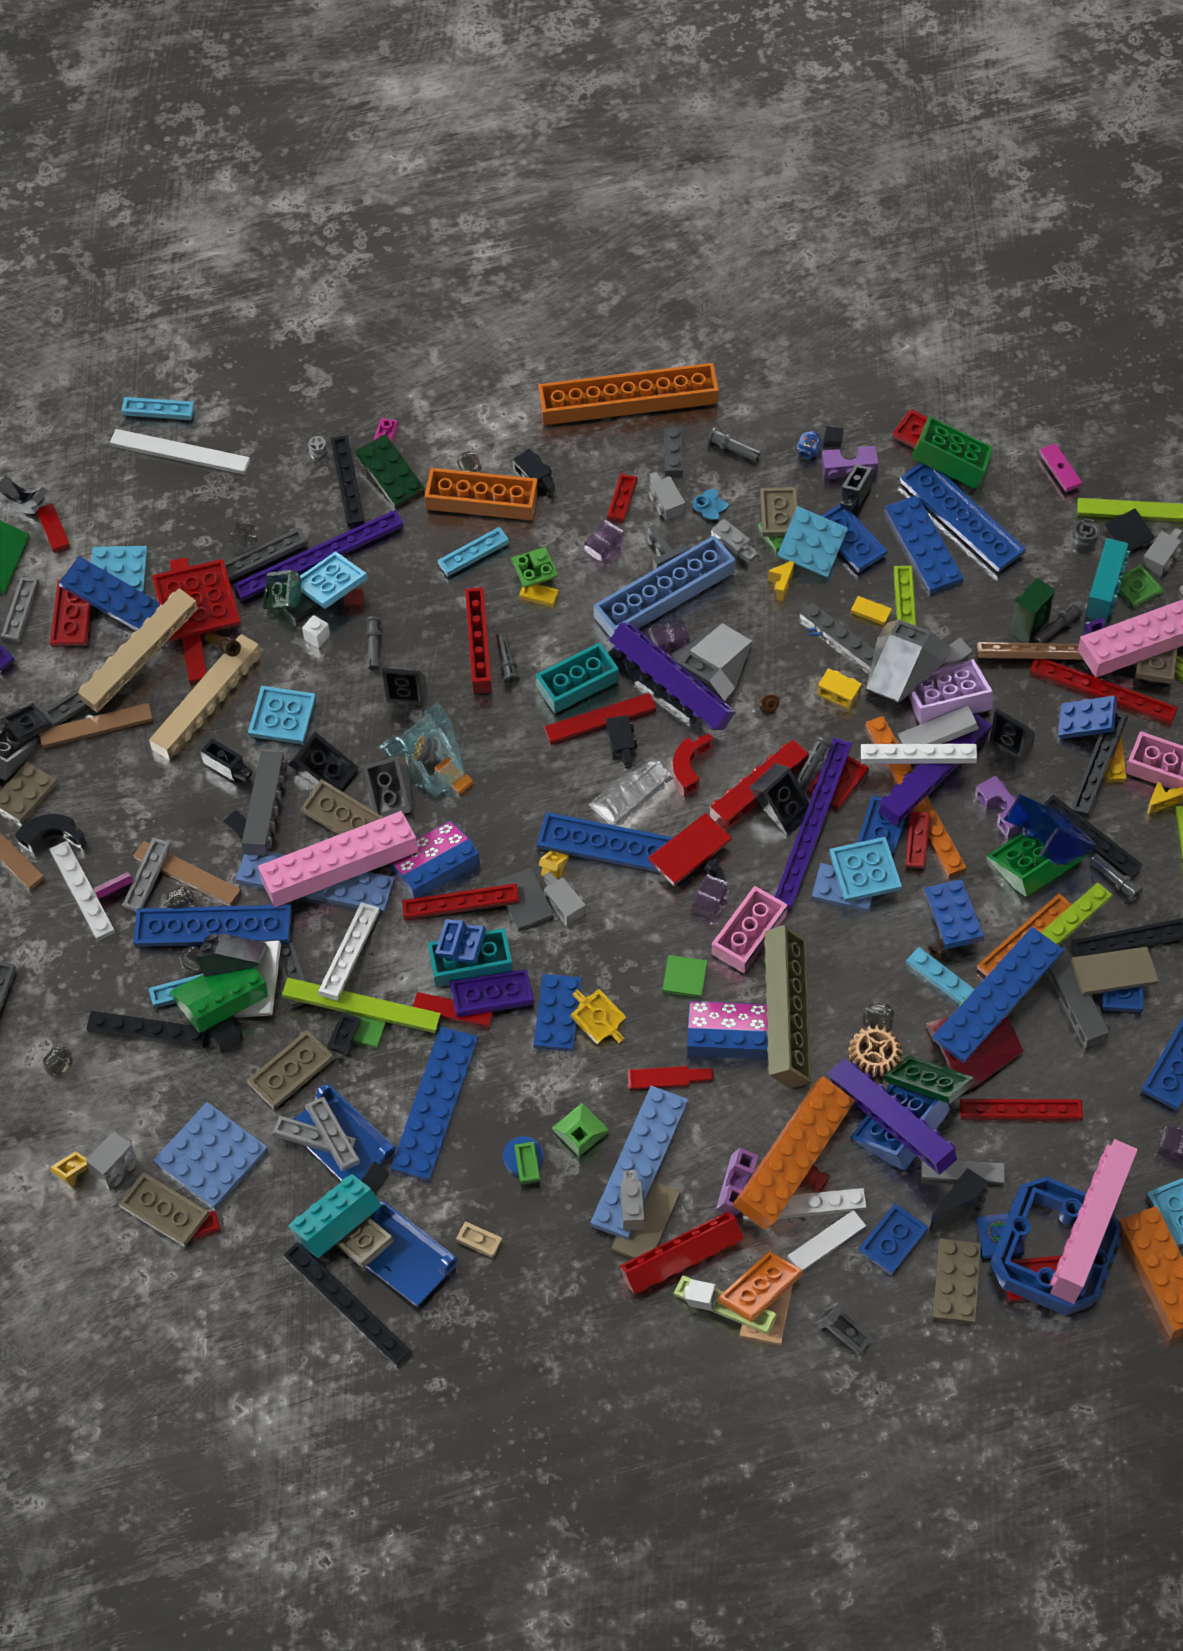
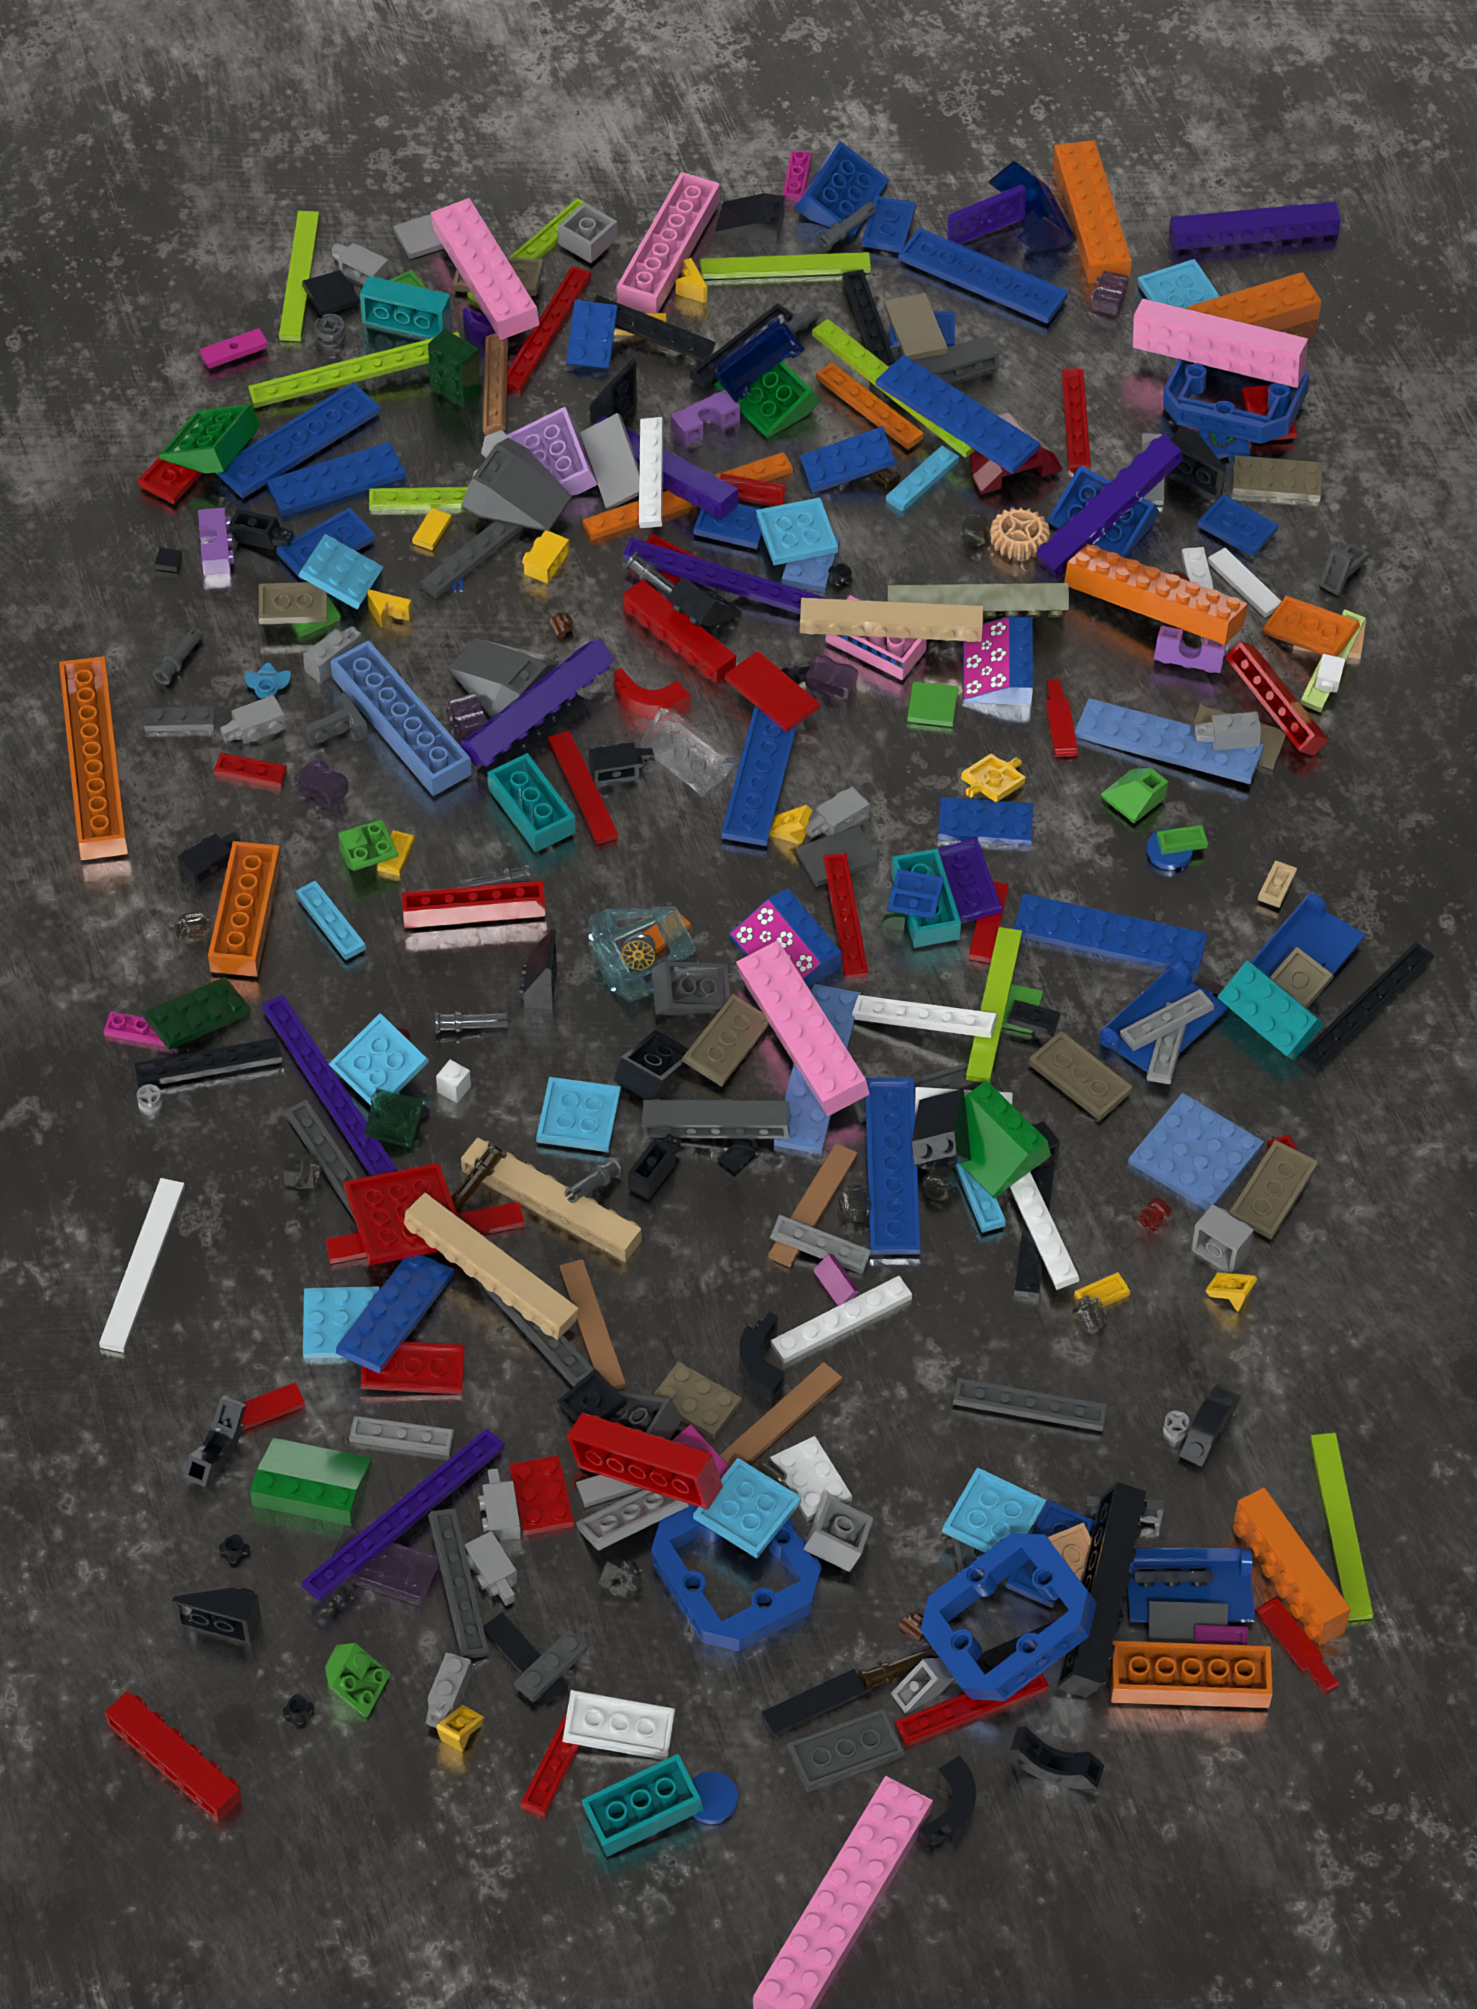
camera: 95 degrees left, 5 degrees down
medium azure plate [121,397,194,420] -> none
blue head [797,431,823,459] -> none
dark green plate [885,1055,974,1104] -> none
none -> lime plate [248,332,460,408]
none -> dark grey pin [565,1156,623,1203]
none -> tan brick [800,598,983,642]
none -> black plate [828,563,853,586]
none -> white plate [1009,1172,1080,1290]
none -> yellow tile [1074,1272,1130,1315]
none -> clear red wheel [1137,1197,1172,1232]

